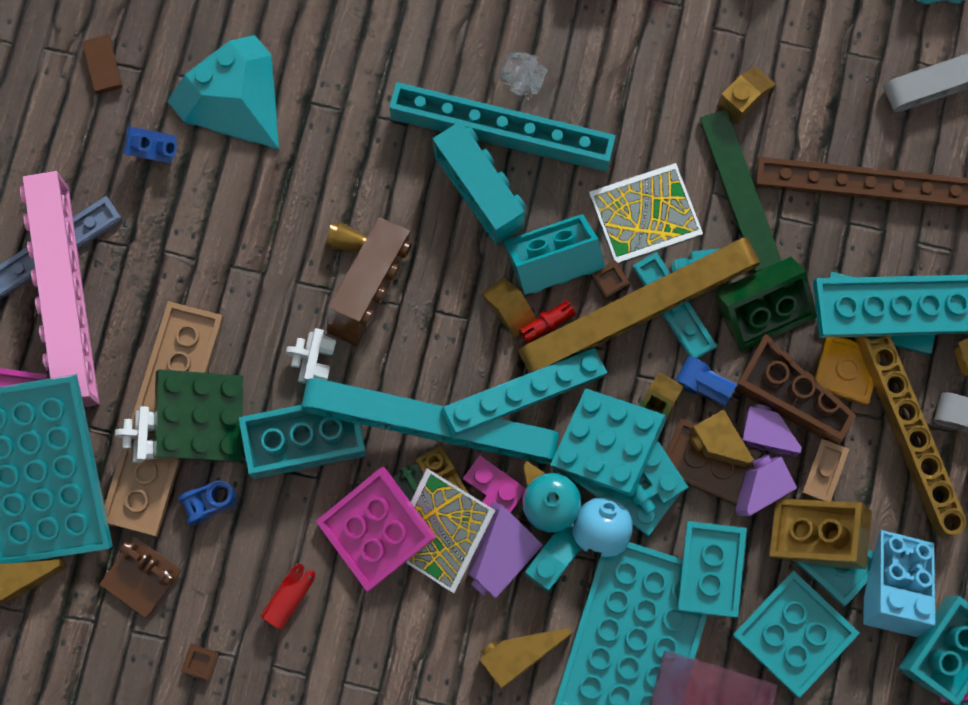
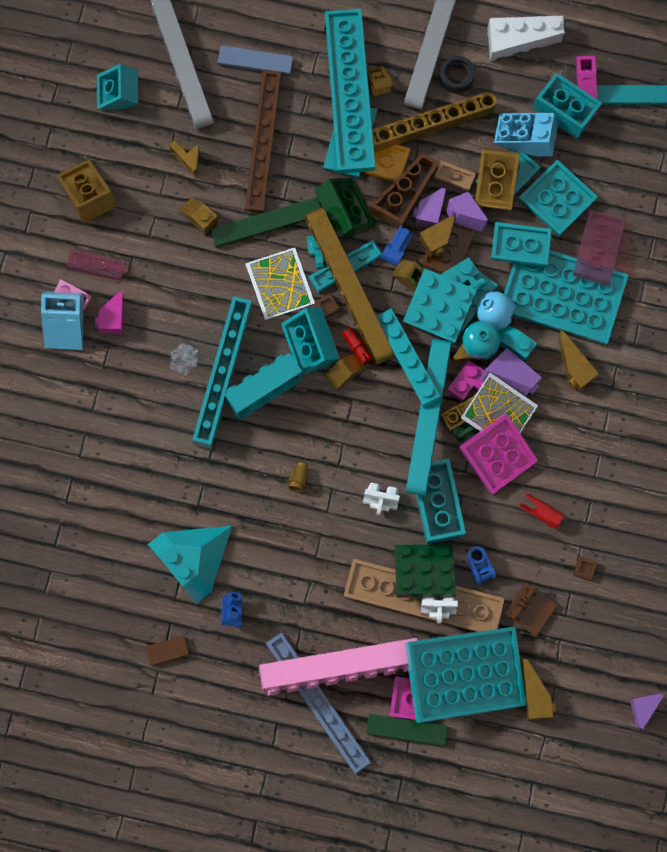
camera: 95 degrees left, 0 degrees up
reddish brown wedge [327,217,412,347] -> none
none -> pearl gold slope [169,140,200,178]

